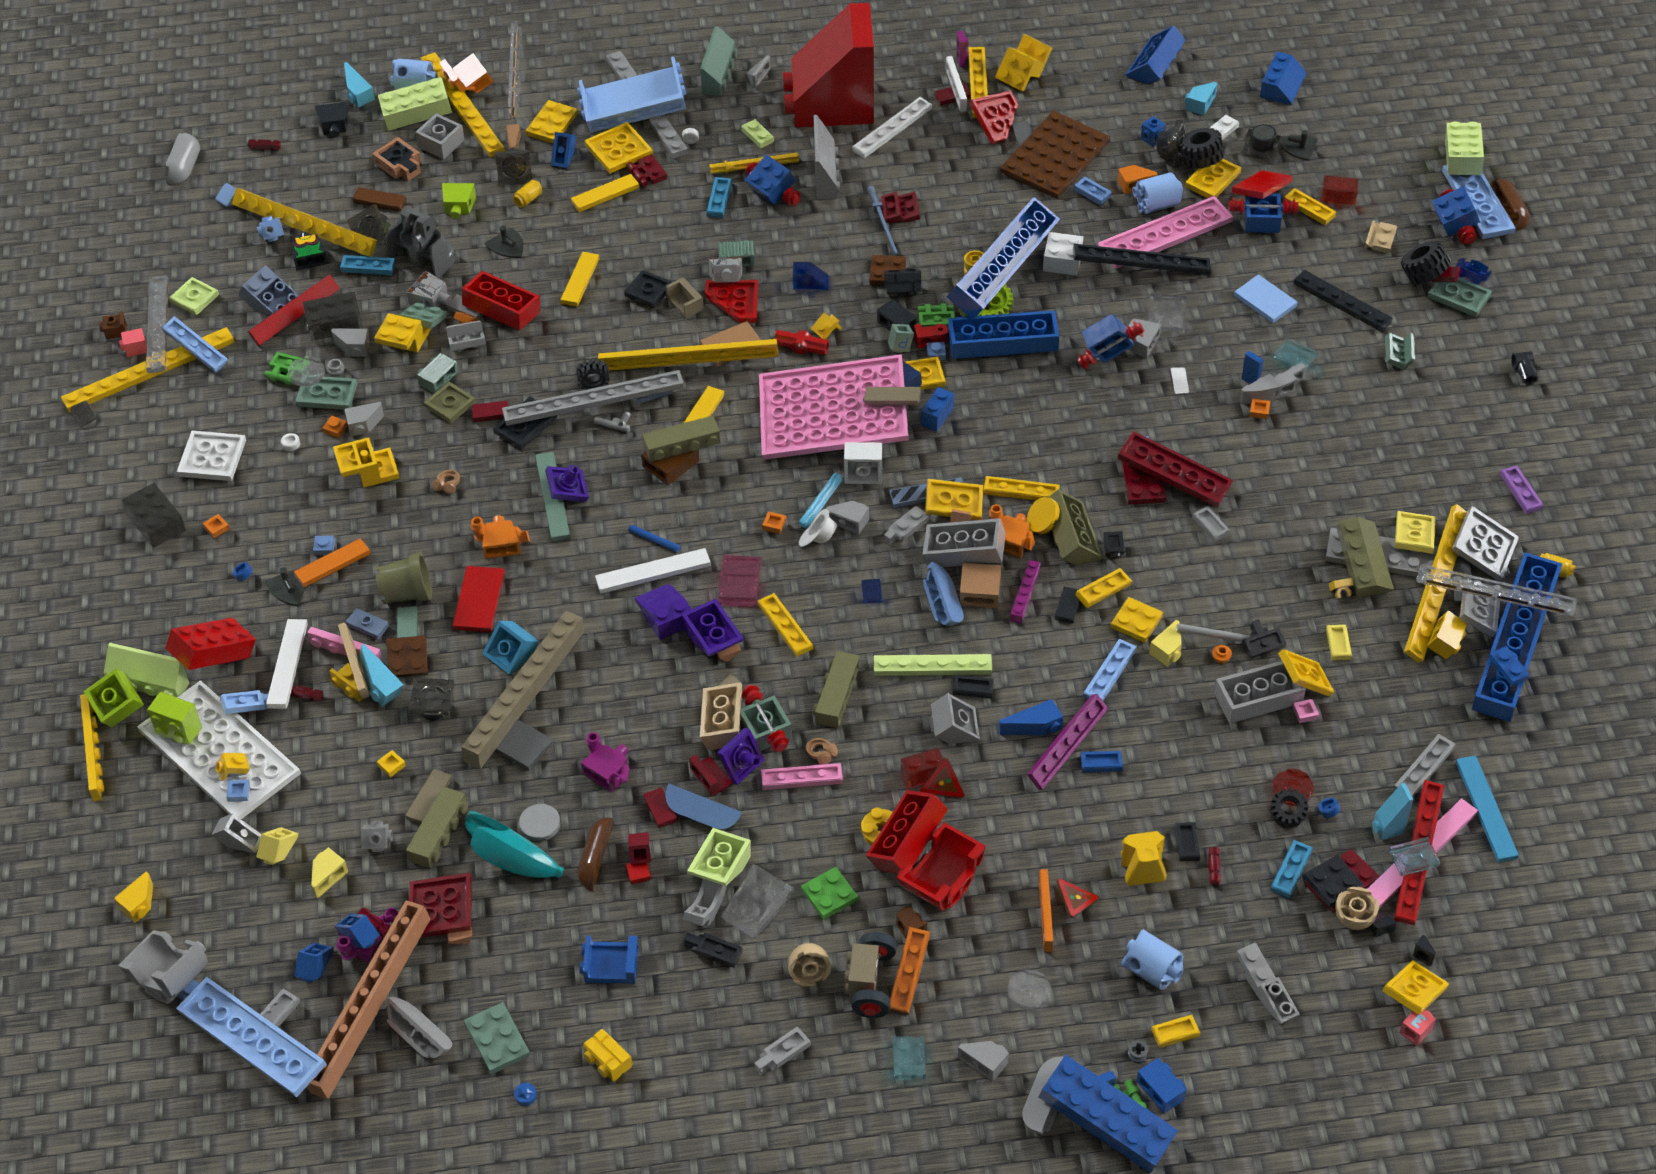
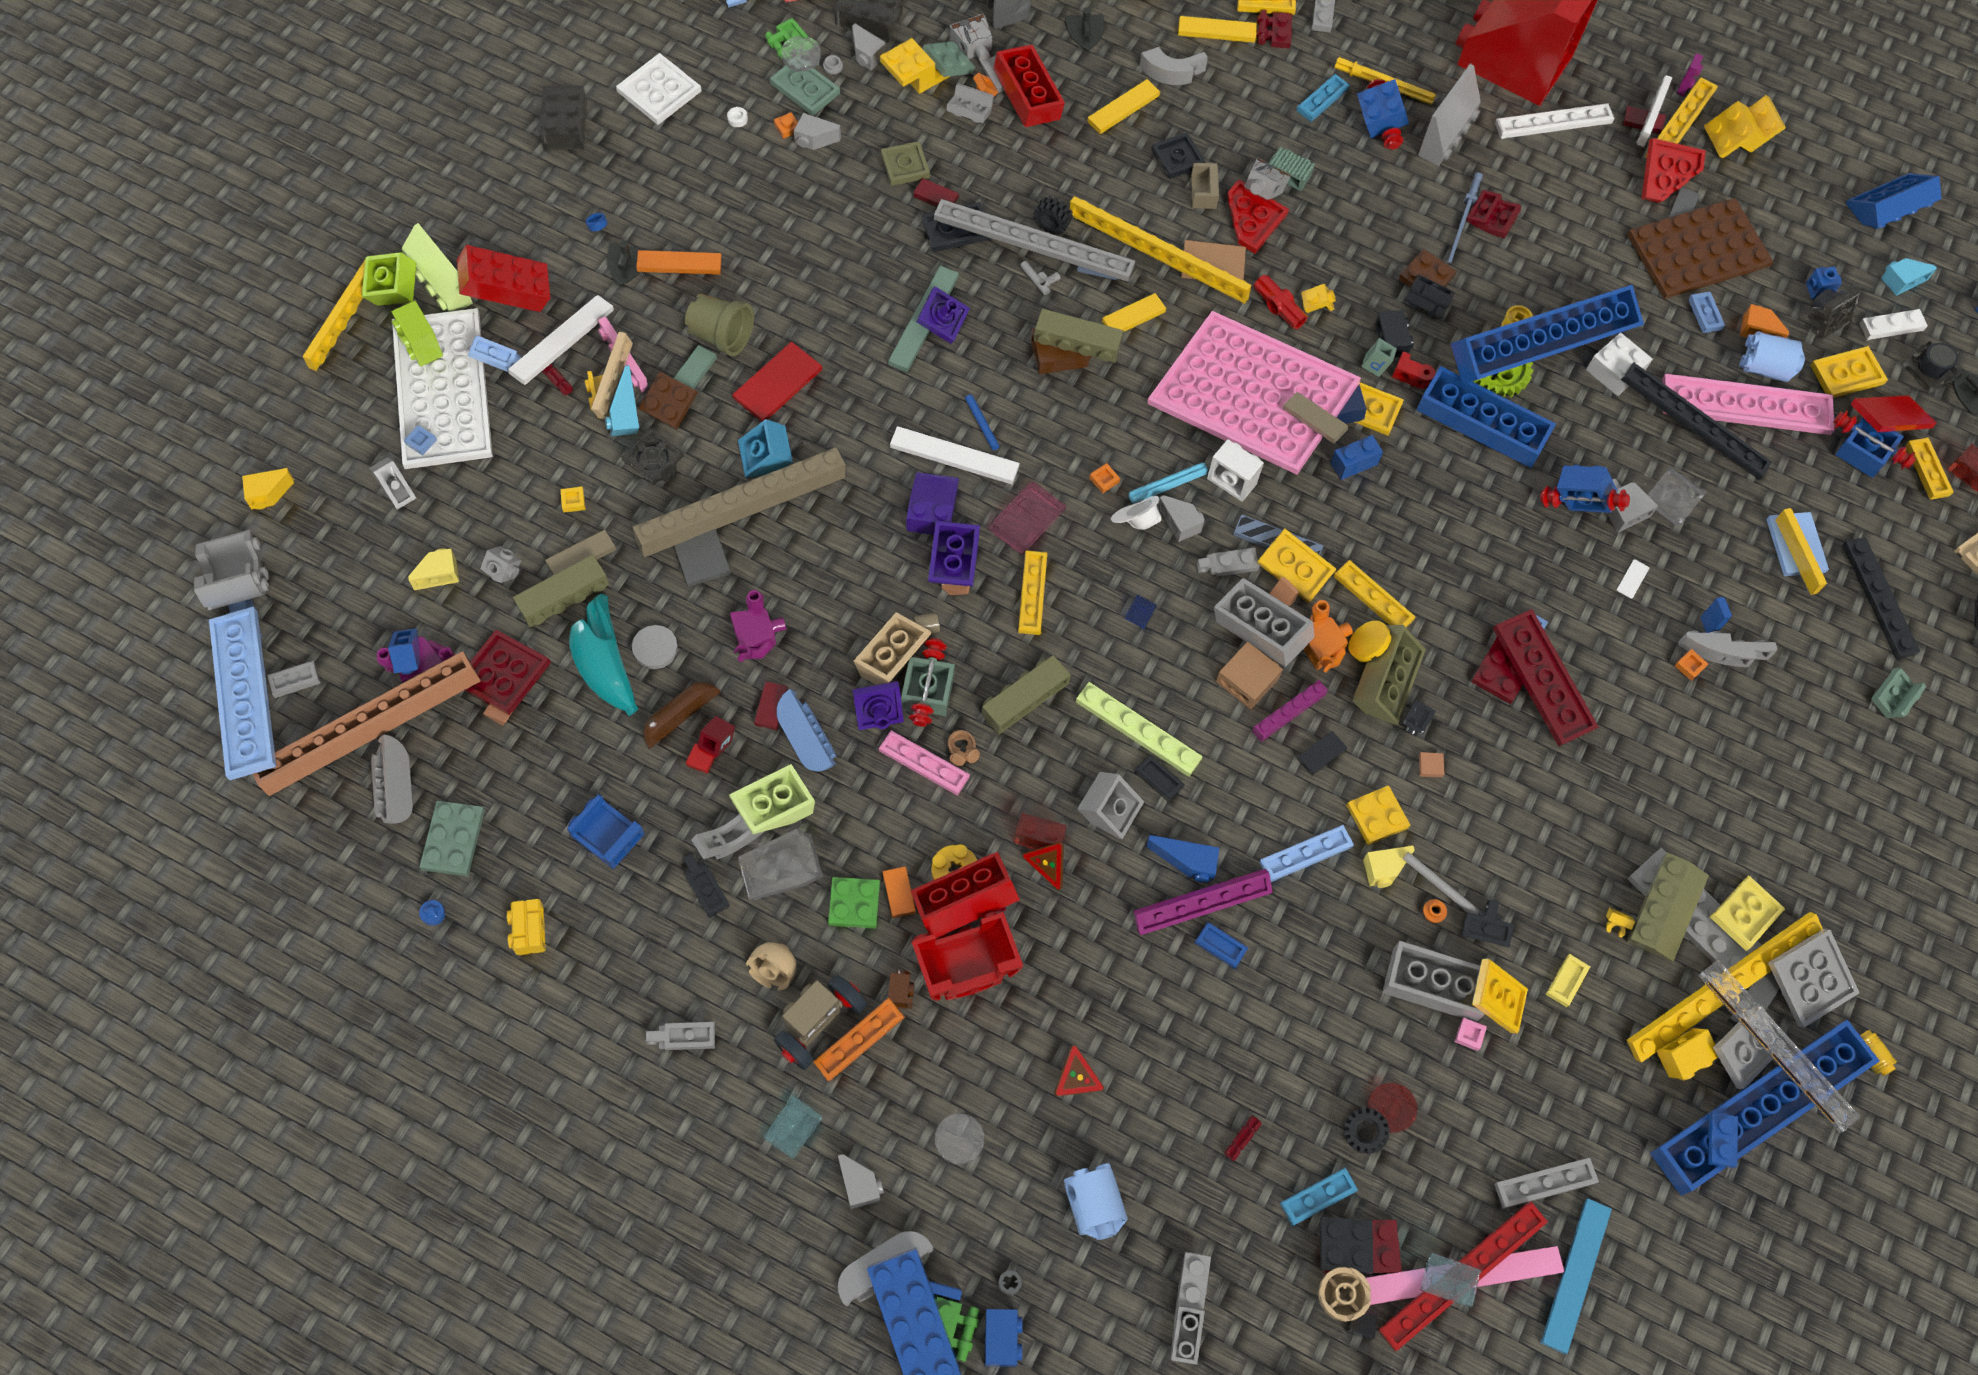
camera: 30 degrees right, 15 degrees up
orange plate [203,514,230,538] -> none
yellow bracket [215,753,250,781] -> none
light yellow slope [256,827,299,865] -> none
blue slope [295,943,334,982] -> none
medium blue plate [313,536,335,555] -> none
yellow bracket [333,437,399,488] -> none
sand blue plate [345,608,389,640] -> none
dark red axle [357,908,390,938] -> none
brick [417,353,458,393] -> none
medium nougat piece [433,470,460,494] -> none
orange torso [470,515,530,559] -> none
white tile [682,128,699,144] -> none
dark red panel [689,755,732,797] -> none
yellowish green plate [741,119,774,149] -> none
clear blue slope [793,262,829,290] -> none
bright green plate [918,303,955,327] -> none
medium blue brick [923,562,964,626] -> none
medium blue plate [926,342,946,360] -> none
orange tile [1039,869,1053,952] -> none
yellow tile [1075,568,1132,608] -> none
yellow piece [1121,831,1167,886] -> none
yellow tile [1151,1015,1200,1048] -> none
black tile [1175,822,1200,861] -> none
black tyre [1180,128,1225,168] -> none
light grey tile [1192,506,1230,542] -> none
clear light blue plate [1273,338,1318,372] -> none
blue tile [1318,798,1340,818] -> none
medium azure slope [1372,783,1413,840] -> none
medium lavender tile [1499,466,1544,514] -> none
none -> orange tile [883,867,916,918]
none -> light grey arch [1140,47,1208,85]
none -> nougat tile [1419,752,1444,778]
none -> yellow tile [1775,508,1827,595]

